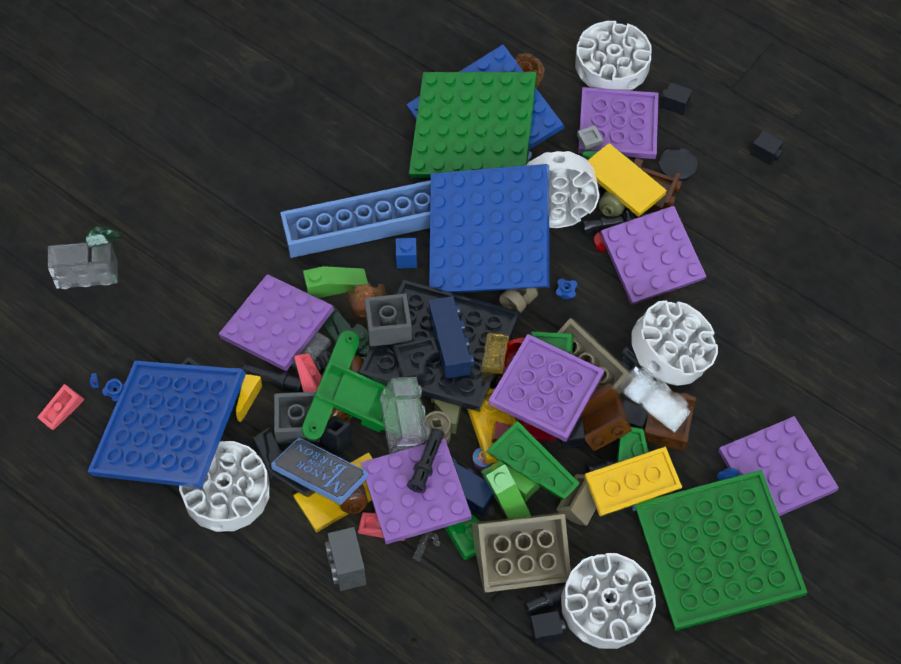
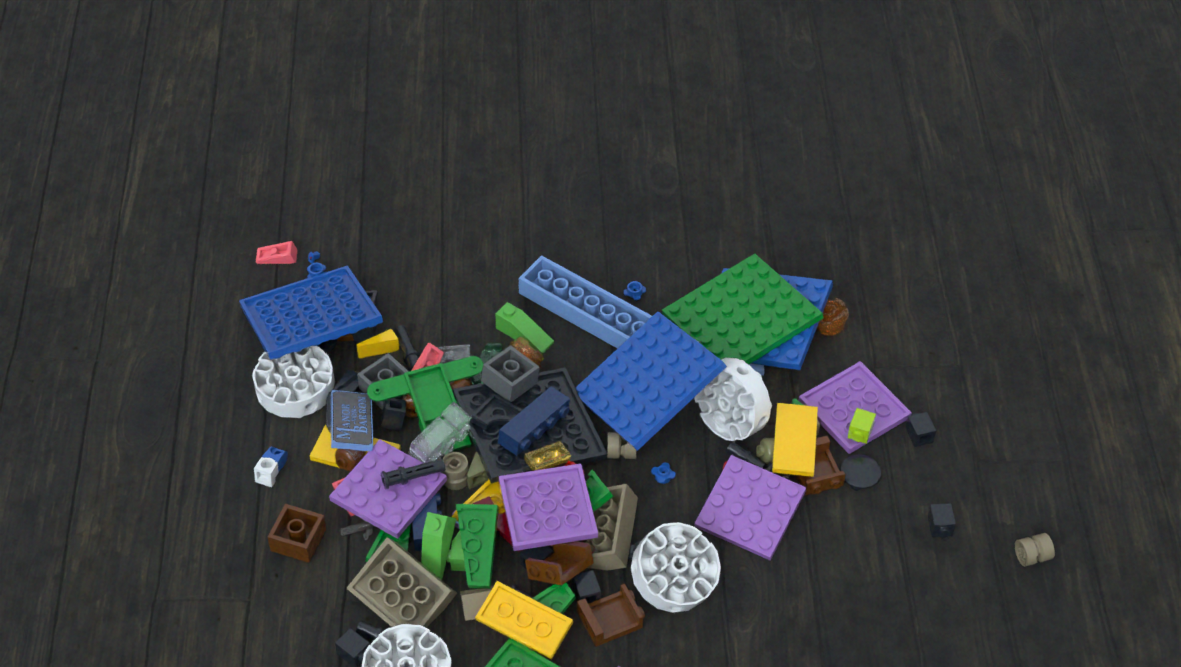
camera: 50 degrees right, 10 degrees down
clear piece [48,241,118,289] -> none
clear green plate [86,226,121,248] -> none
medium lavender plate [219,274,334,371] -> none
dark grey brick [325,527,367,591] -> none
blue brick [396,238,417,269] -> none
white brick [575,21,651,91] -> none
light grey plate [577,125,603,150] -> none
clear piece [619,365,691,432] -> none
none -> white leg [254,446,288,487]
none -> reddish brown brick [268,504,326,563]
none -> blue plate [624,281,646,300]
none -> lime brick [847,408,876,444]
none -> dark tan wheel [1015,533,1055,567]

